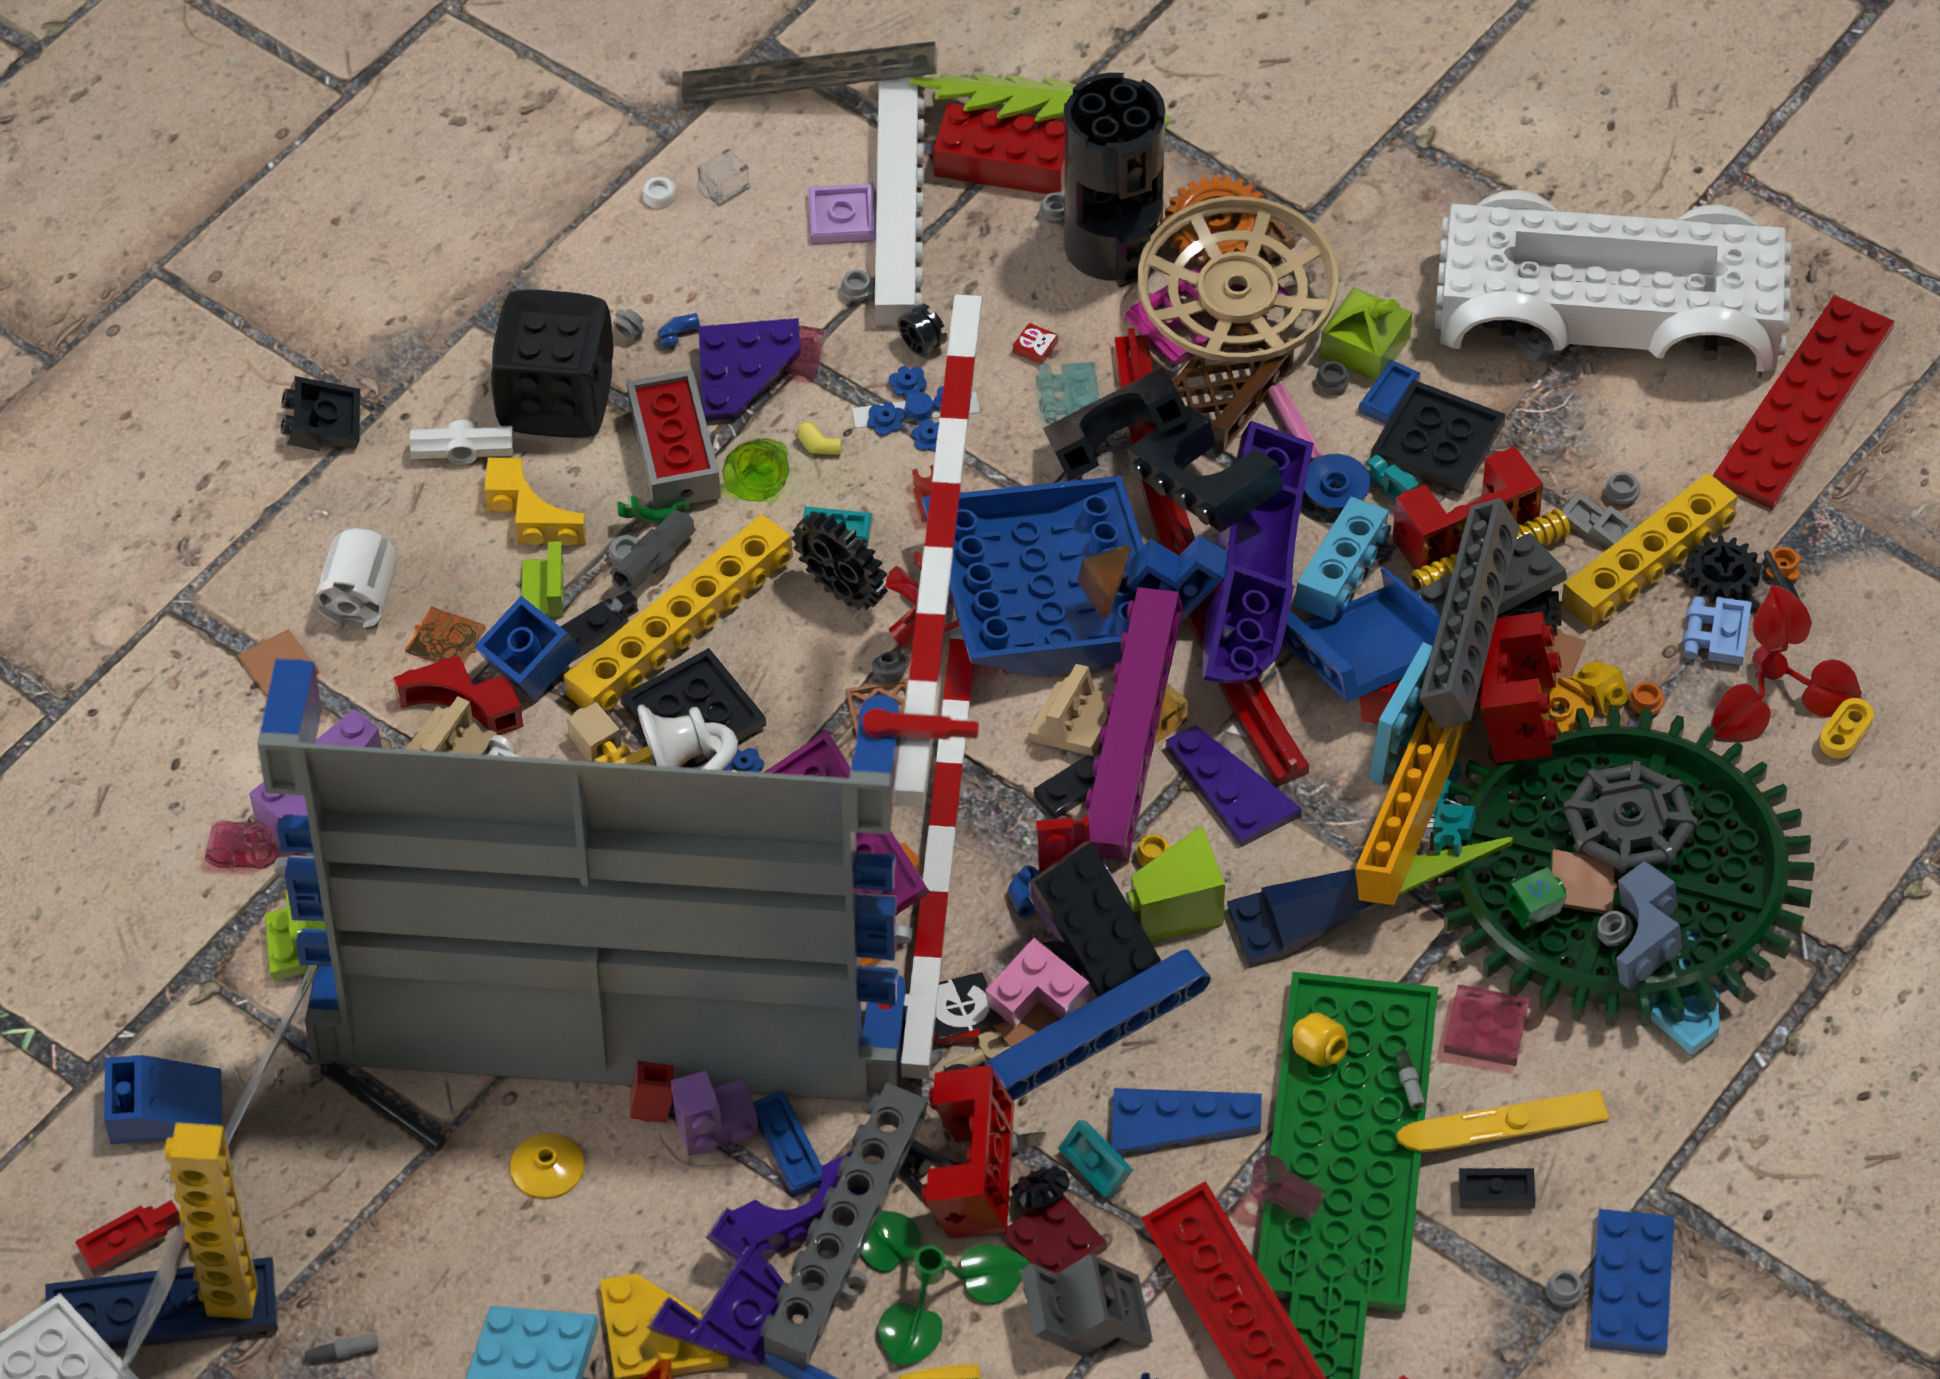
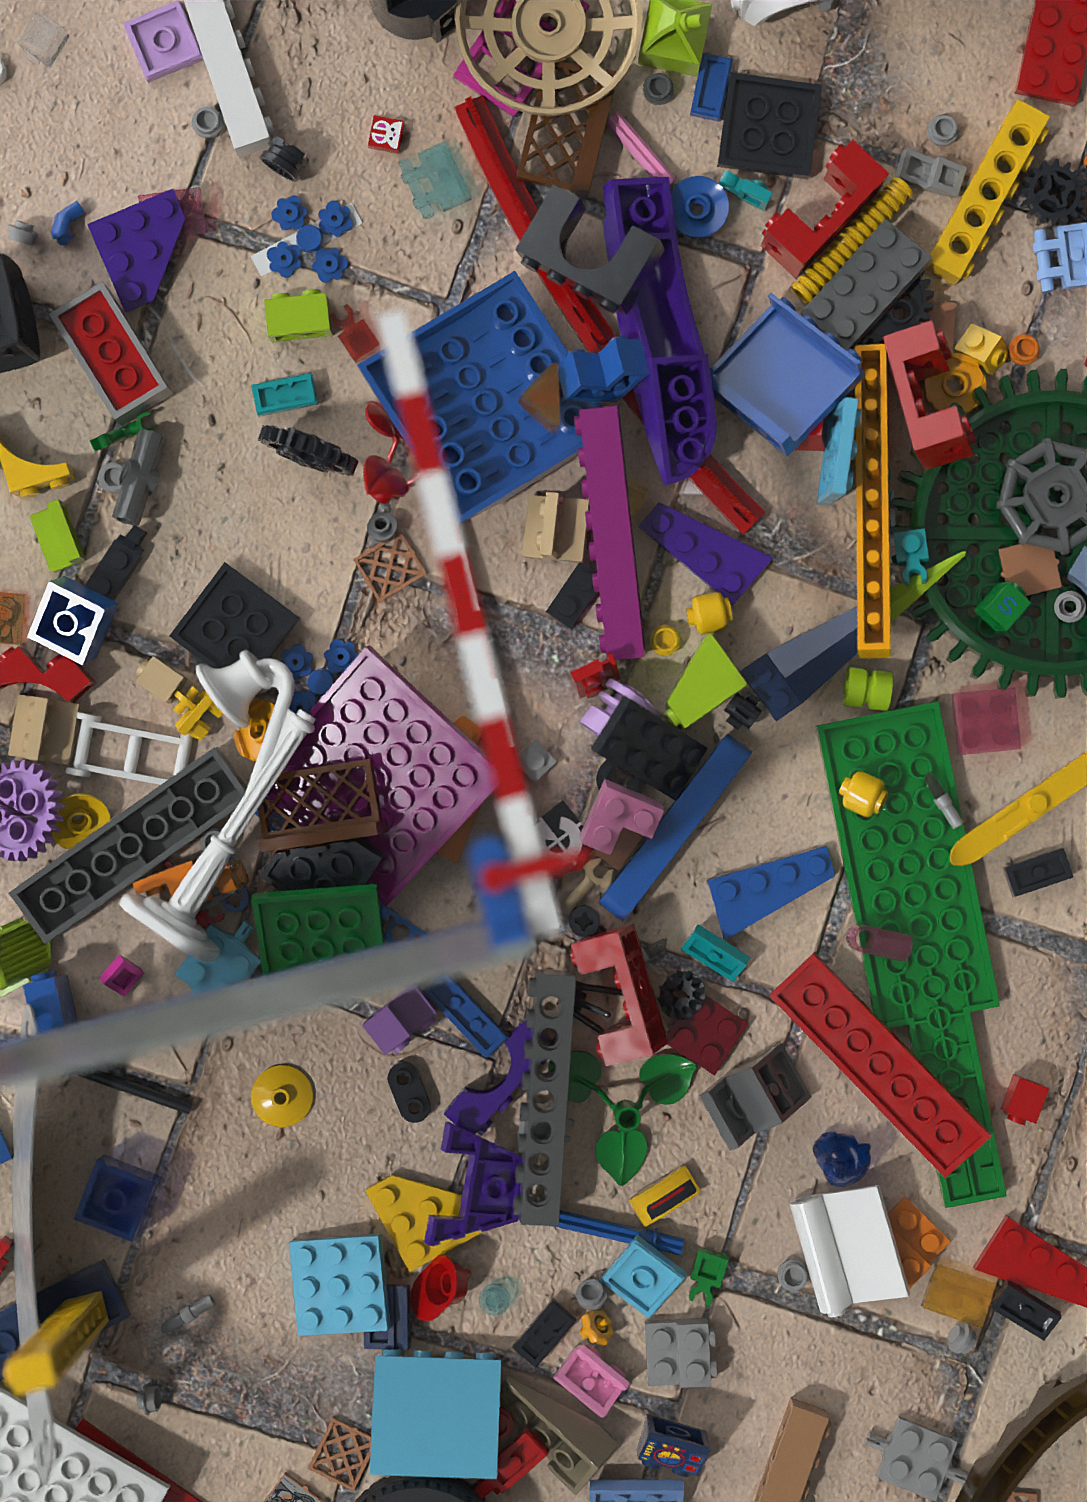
camera: 20 degrees left, 35 degrees up
yellow brick [564,514,793,711] -> none
red brick [630,1061,674,1123] -> none
clear neon green piece [722,438,790,502] -> none
light yellow arm [797,421,842,455] -> none
blue arm [1008,865,1039,918] -> none
black arch [1043,367,1192,481] -> none
medium azure brick [1294,497,1391,621] -> none
dark grey brick [1419,498,1520,728] -> none
none -> clear blue brick [74,1154,161,1242]
none -> lime brick [264,289,333,343]
none -> black plate [387,1061,431,1123]
none -> light grey plate [517,739,557,783]
none -> yellow head [686,592,733,635]
none -> black gear [724,691,762,730]
none -> lime wheel [842,666,893,711]

